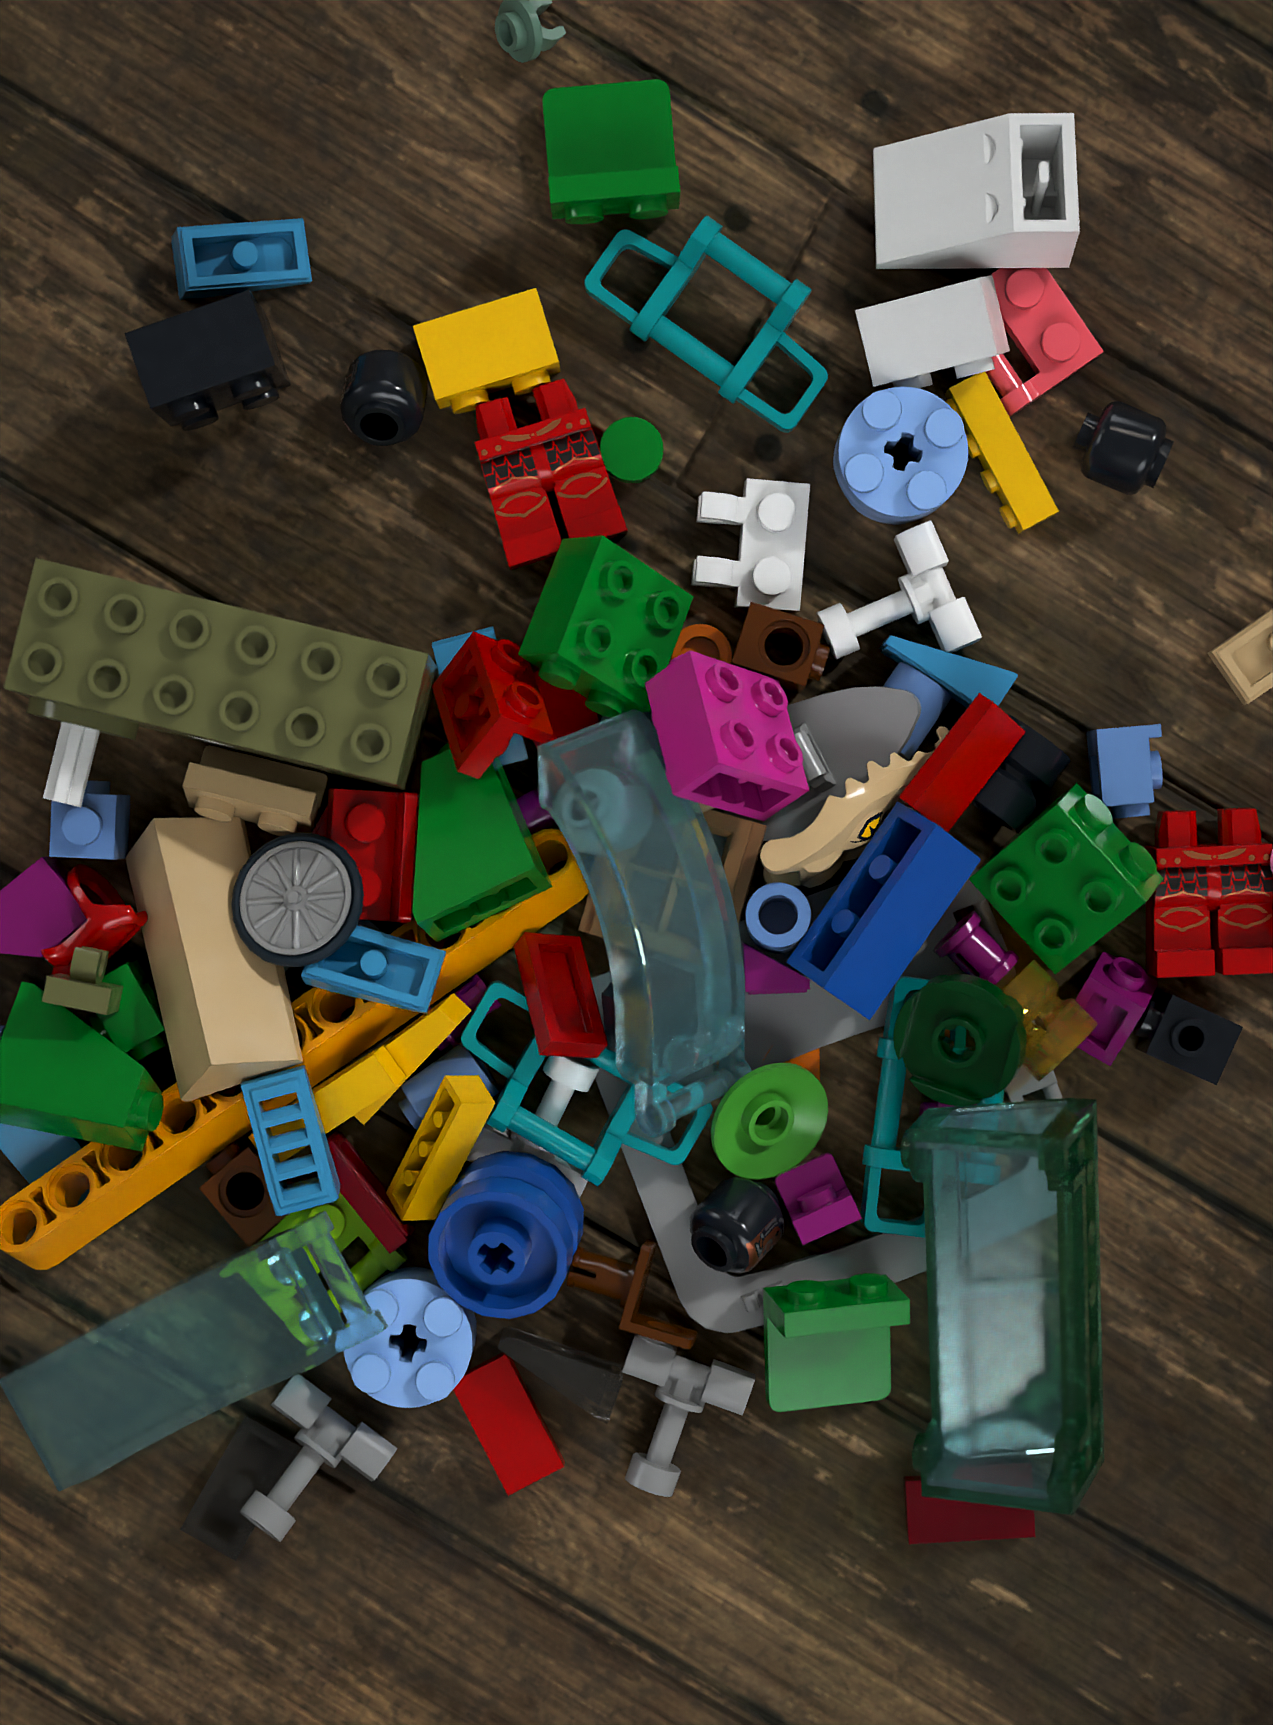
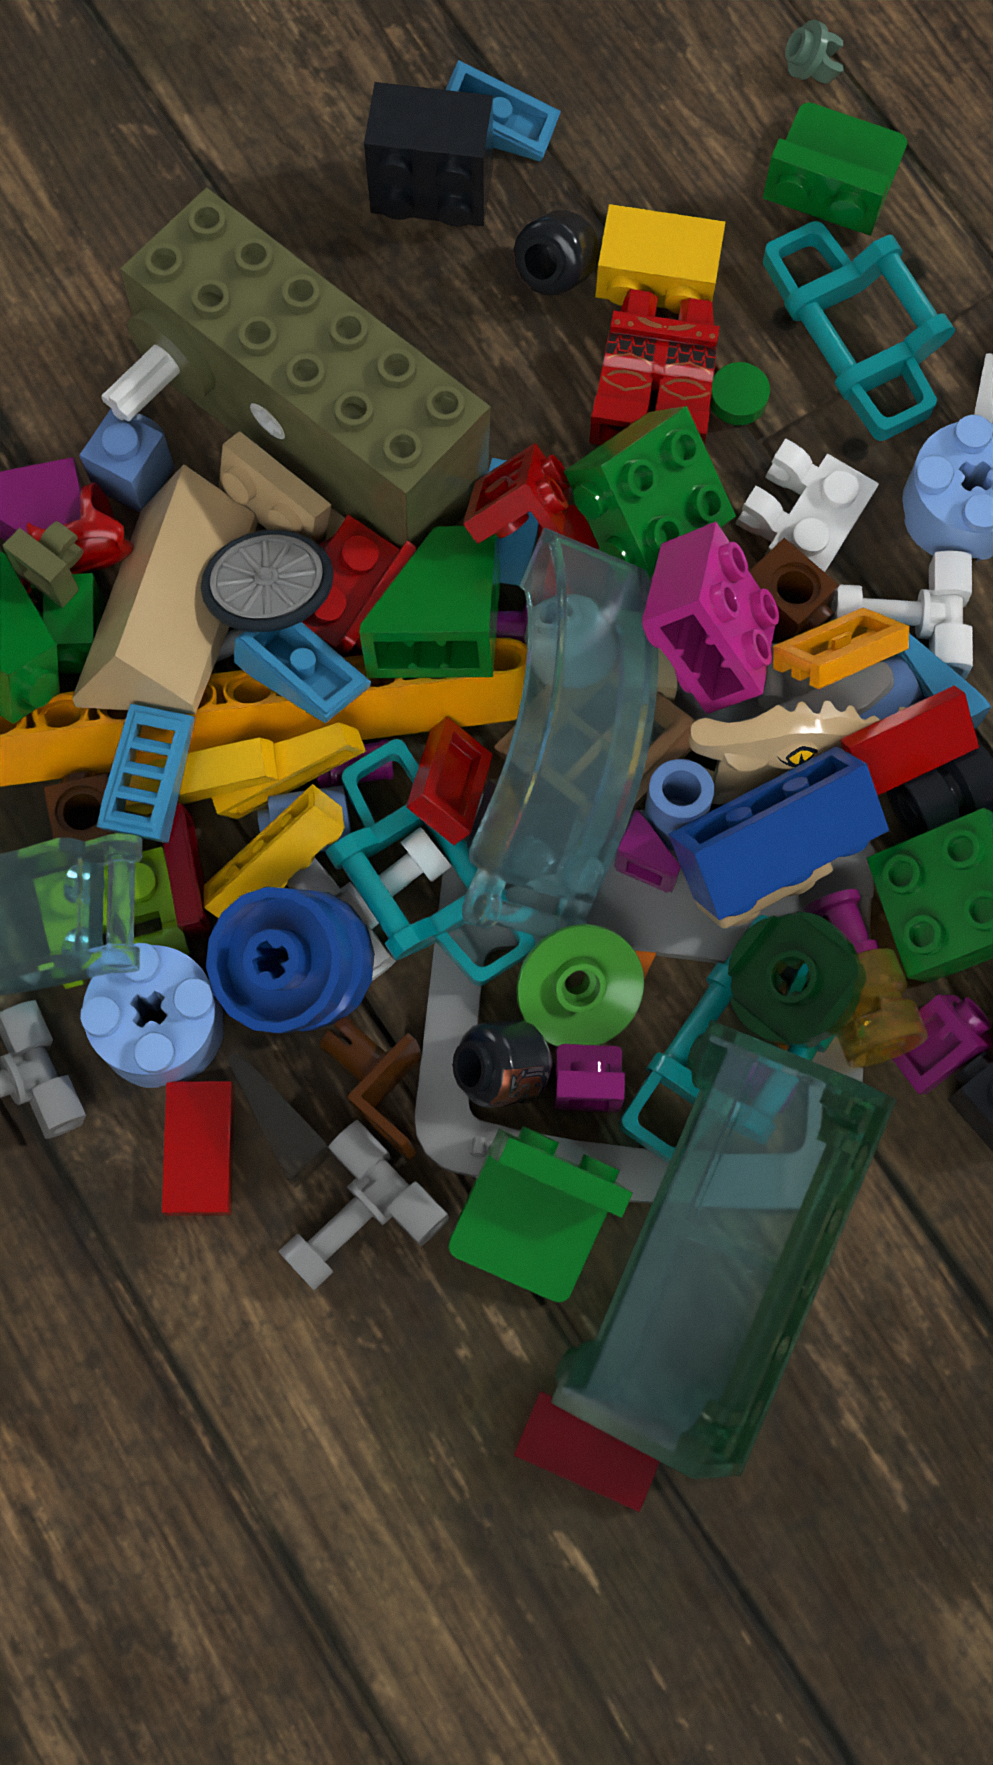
camera: 25 degrees right, 15 degrees down
none -> light orange tile [773,607,910,689]

